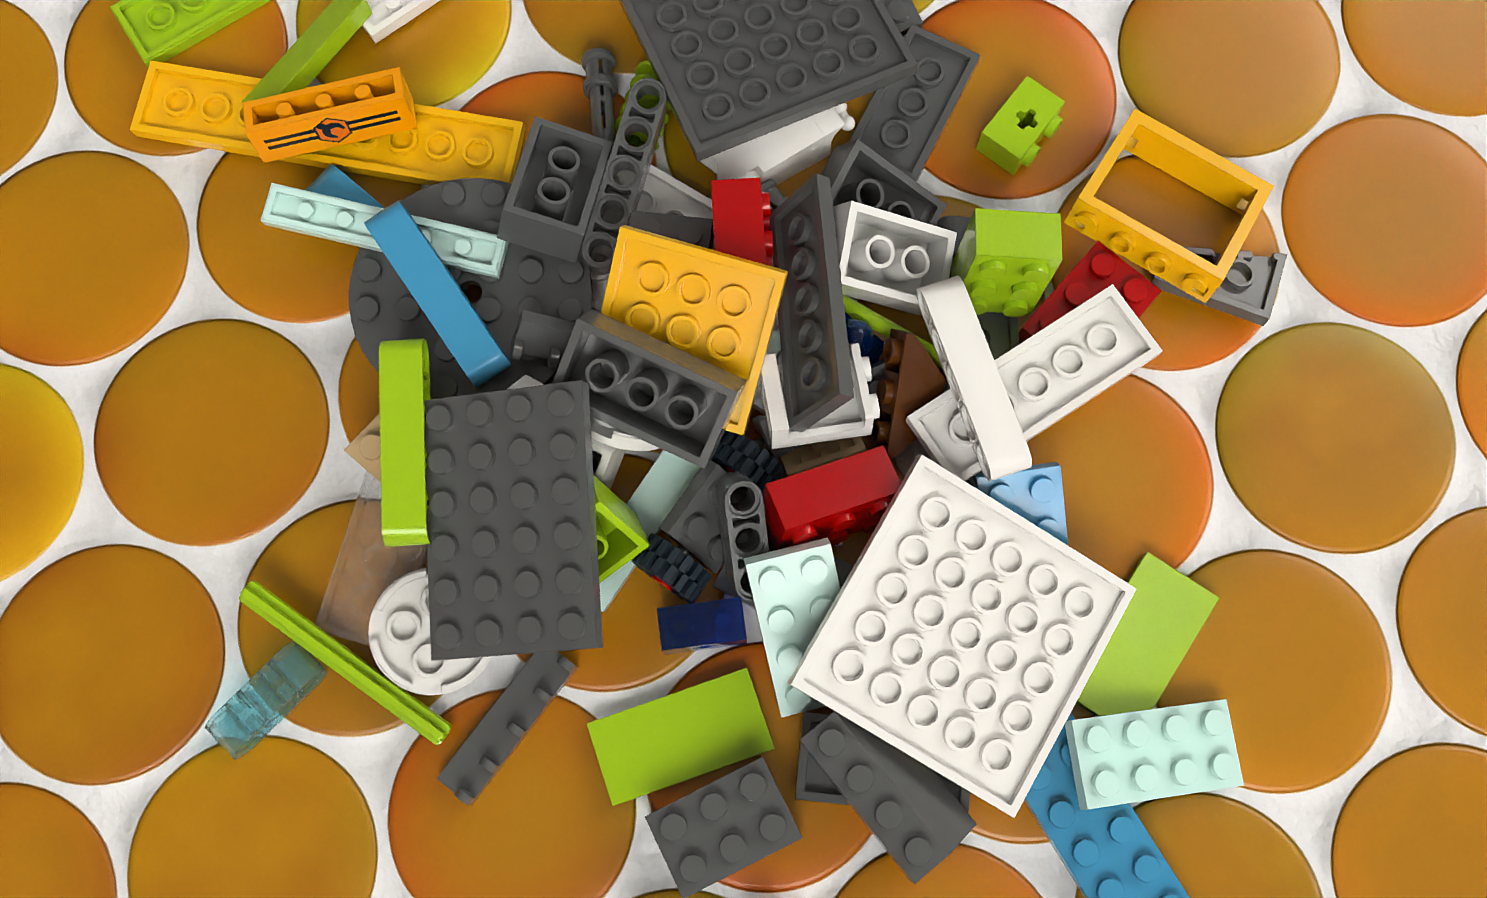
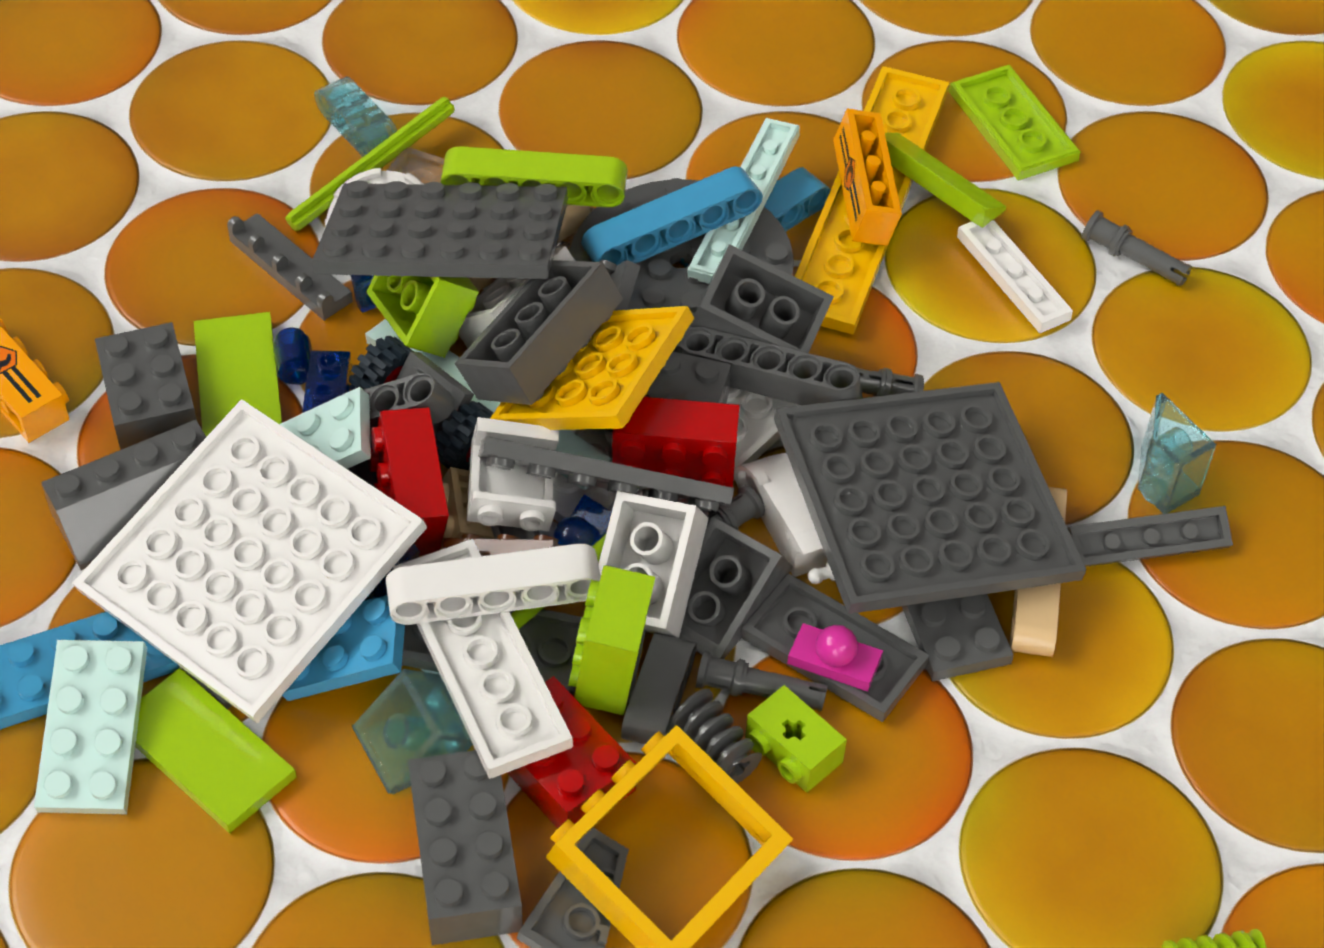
camera: 95 degrees right, 25 degrees down
none -> clear blue brick [273,327,317,385]
none -> clear light blue slope [352,669,473,794]
none -> dark grey brick [408,750,523,945]
none -> dark grey piece [671,689,762,783]
none -> dark grey pin [695,651,828,711]
none -> dark pink tile [787,623,883,692]

